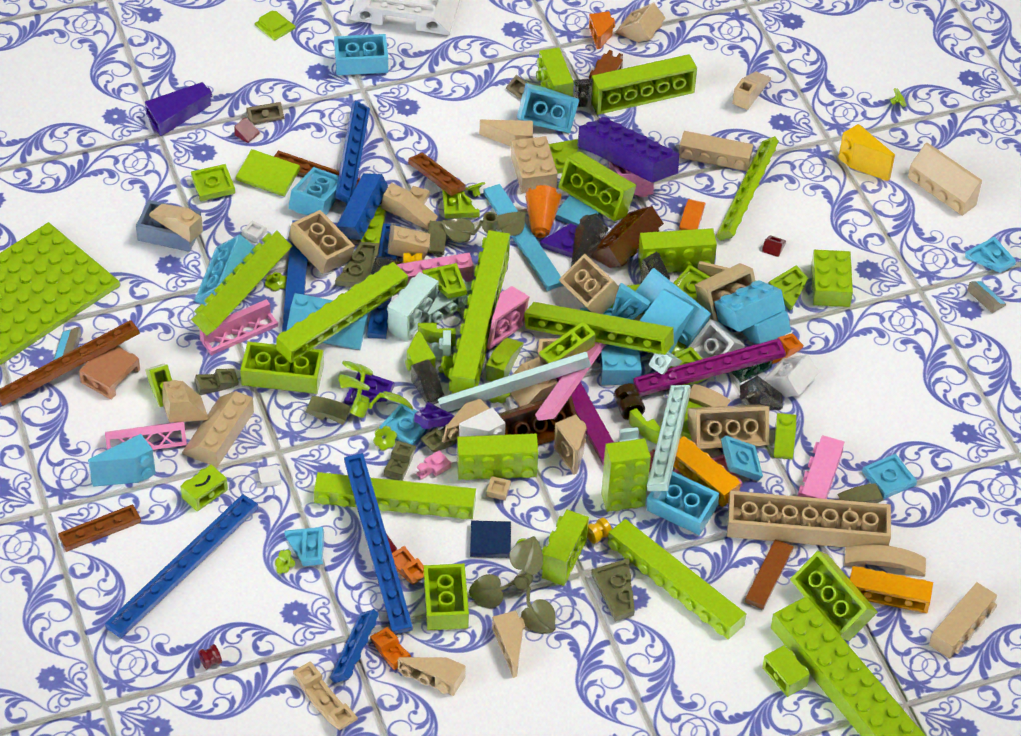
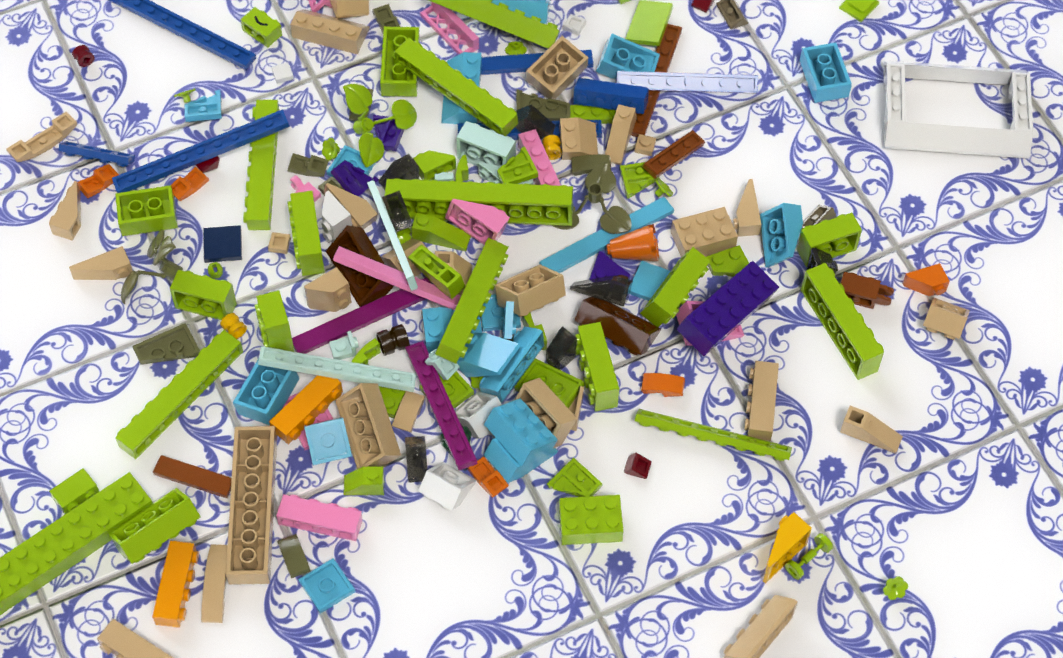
camera: 85 degrees right, 10 degrees up
none -> clear smoke slope [382,190,413,232]

